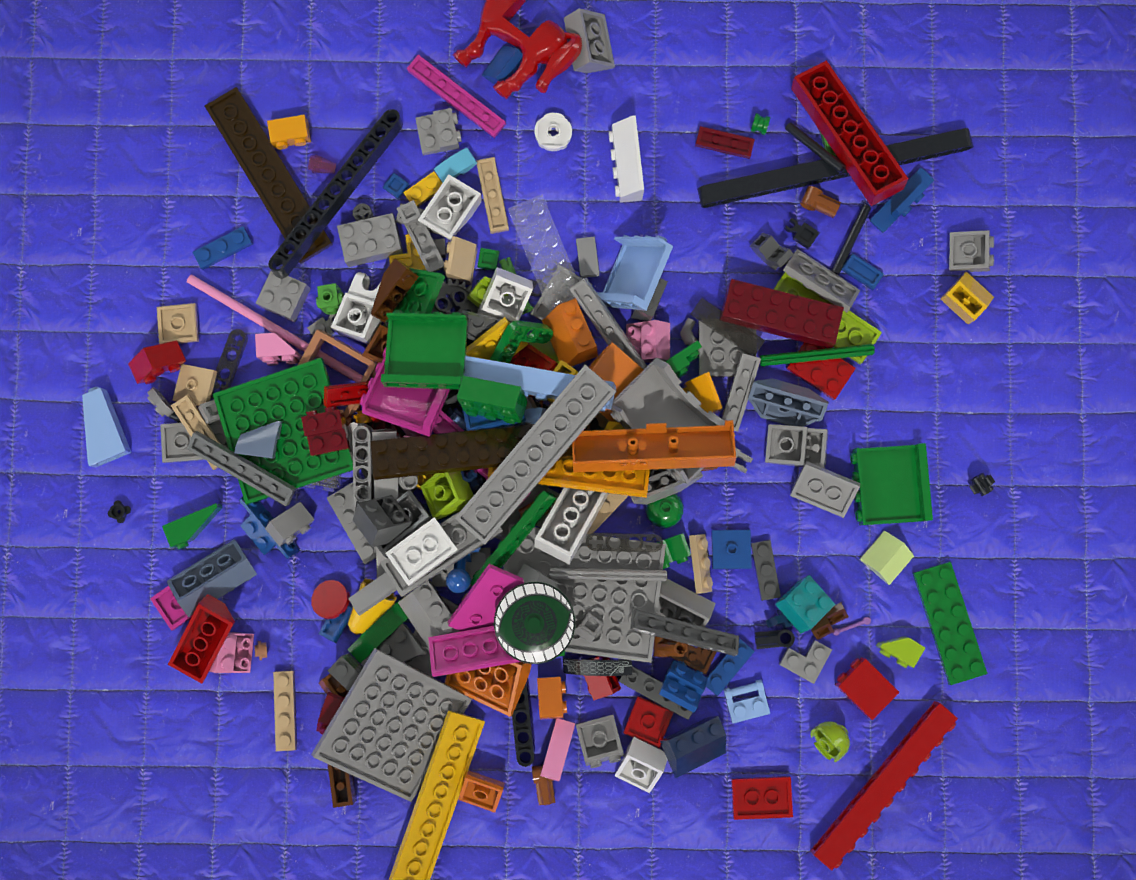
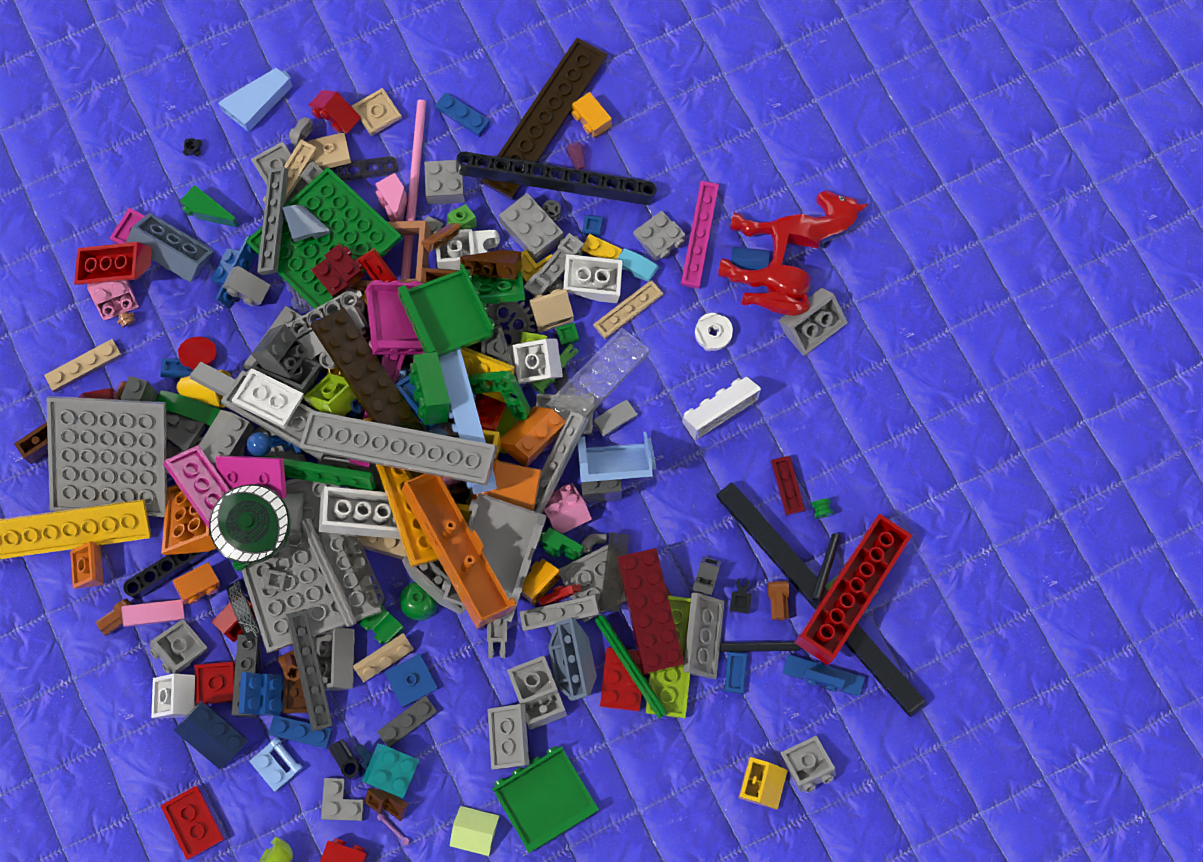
camera: 65 degrees right, 10 degrees down
none -> dark orange slope [421,223,461,252]
none -> red plate [538,584,582,605]

